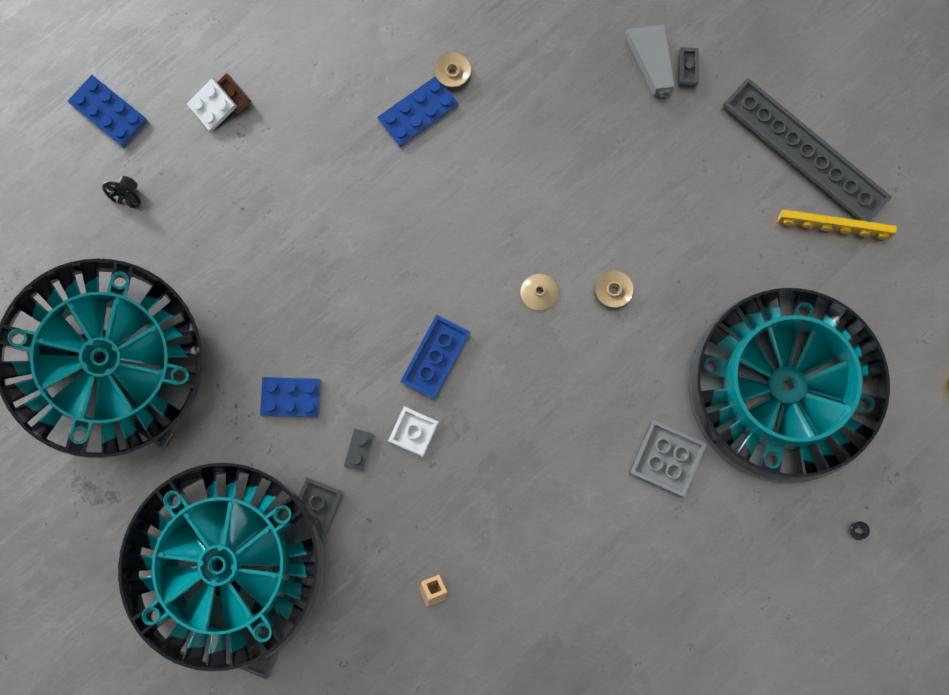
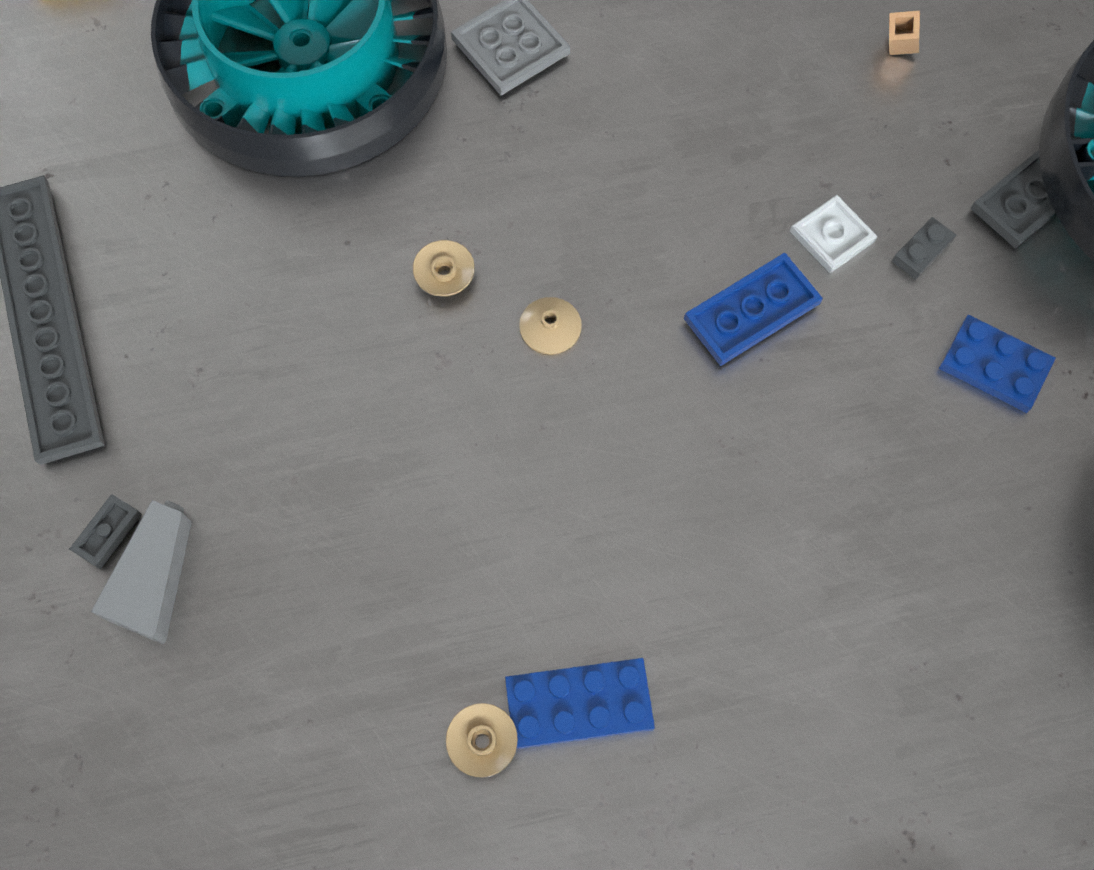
camera: 155 degrees left, 10 degrees down
yellow plate [778,209,897,240] -> none

